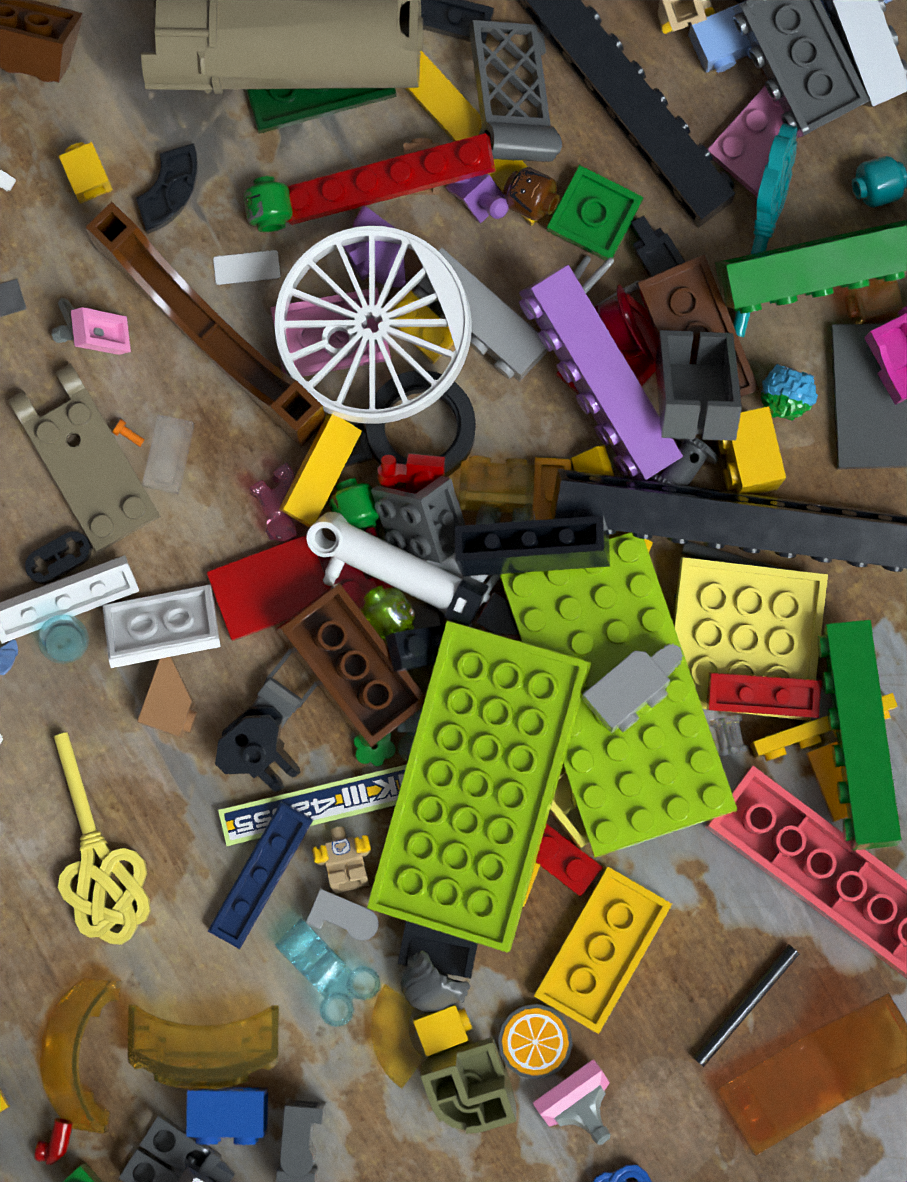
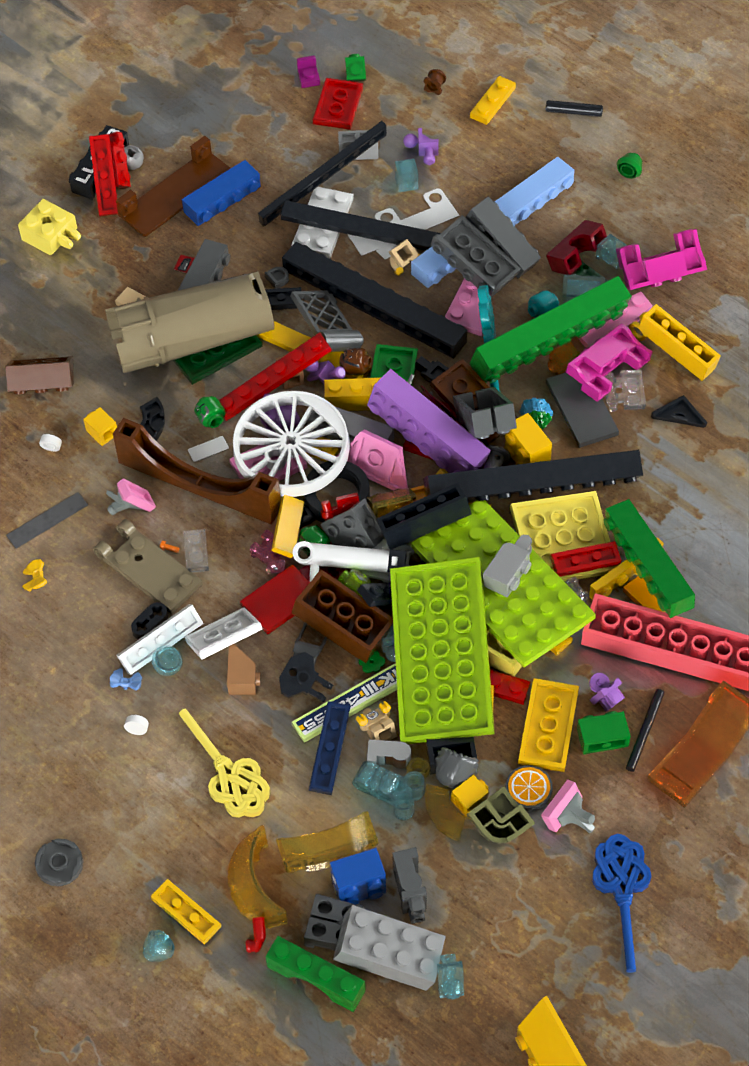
camera: 15 degrees left, 25 degrees down
none -> yellow brick [324,377,382,411]
none -> bright pink wing [336,429,408,496]
none -> clear yellow plate [406,757,430,781]
none -> green brick [577,711,631,755]
none -> medium lavender hips [589,673,625,712]

